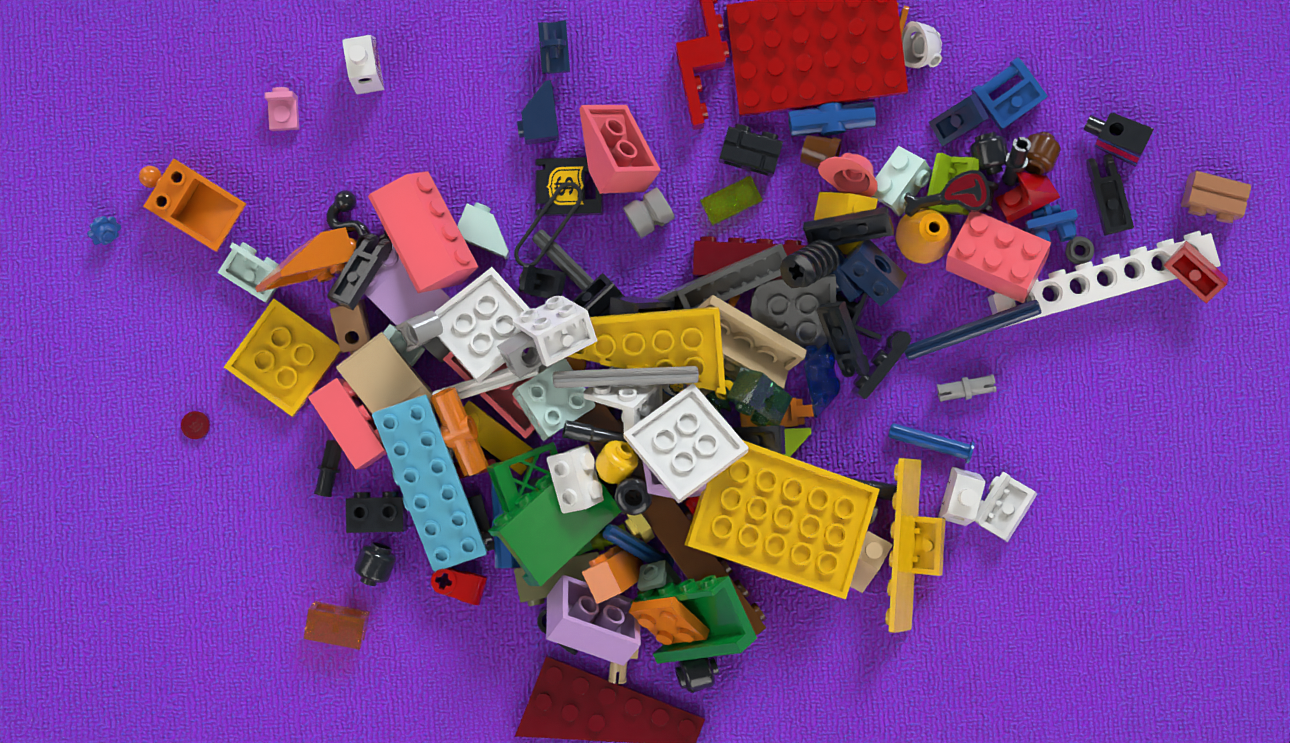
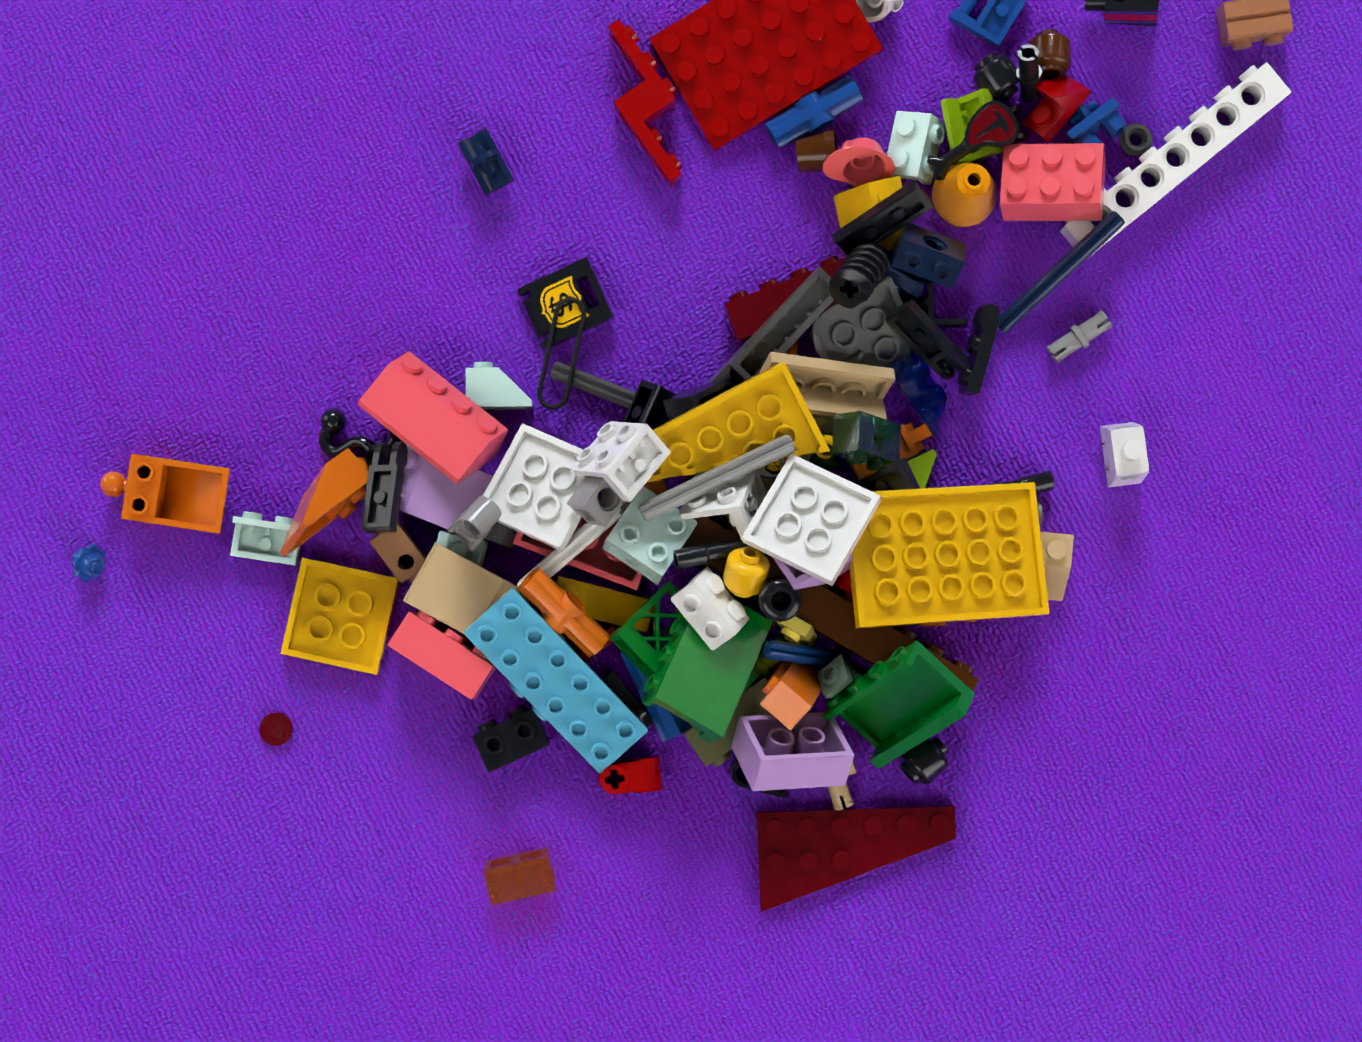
camera: 25 degrees left, 0 degrees up
bright pink bracket [264,87,299,131] -> none
black axle [314,440,342,497] -> none
white torso [343,35,384,95] -> none
black head [354,542,396,586] -> none
dark blue slope [517,80,560,145] -> none
black bracket [519,264,567,299] -> none
coral slope [579,105,661,194] -> none
light grey wheel [623,187,675,239] -> none
orange plate [629,597,710,645] -> none
clear neon green plate [700,175,763,226] -> none
black brick [719,124,783,177] -> none
yellow bracket [885,458,946,633] -> none
blue axle [888,423,975,464] -> none
dark blue slope [929,94,989,146] -> none
white bracket [975,472,1037,542] -> none
black hinge [1086,154,1134,236] -> none
red slope [1164,241,1228,304] -> none

